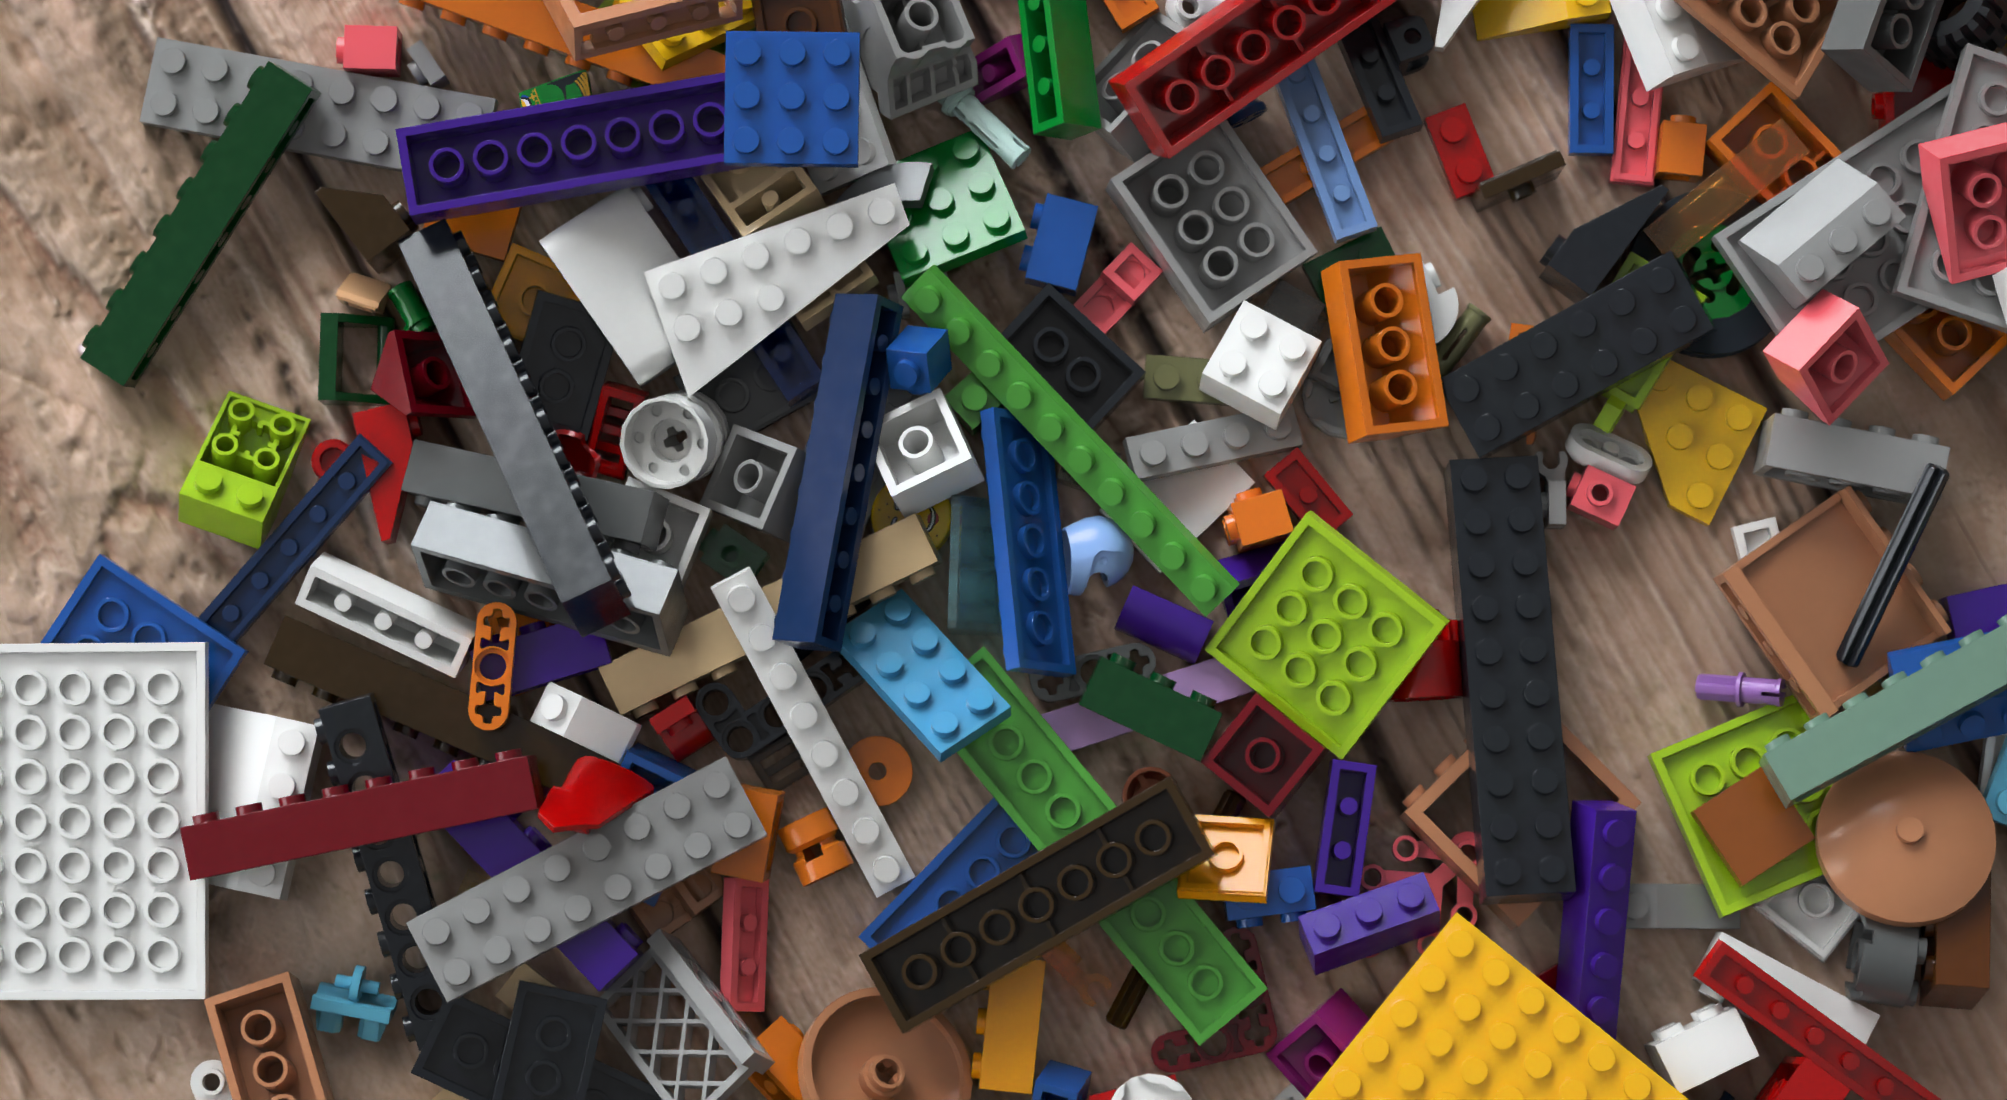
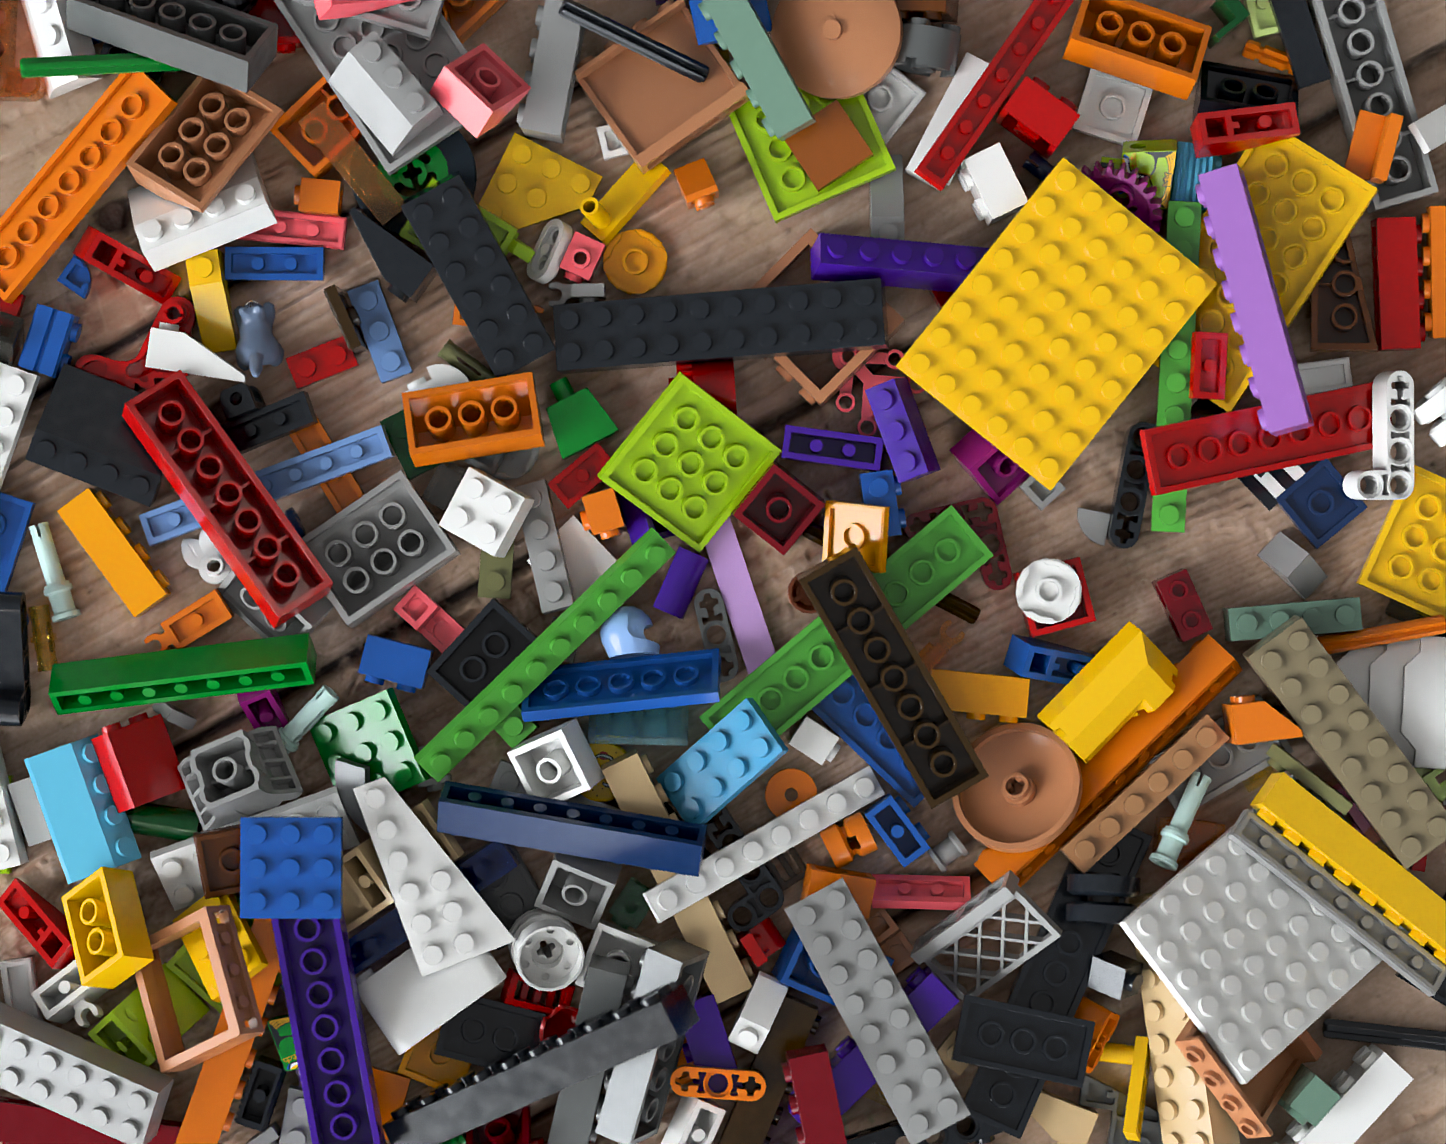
camera: 90 degrees left, 5 degrees up
red panel [538,756,654,835] -> none
blue brick [886,325,952,395] -> none
dark green brick [1078,652,1223,762] -> none
medium lavender axle [1695,672,1786,707] -> none
none -> sand blue animal [234,300,284,378]
none -> black brick [234,1055,287,1132]
none -> medium blue plate [347,280,413,384]
none -> green torso [546,377,619,460]
none -> yellow piece [580,162,671,246]
none -> light orange tile [603,229,668,295]
none -> orange slope [673,158,719,212]
none -> white brick [788,715,841,765]
none -> blue brick [863,793,930,868]
none -> light grey bush [927,830,969,873]

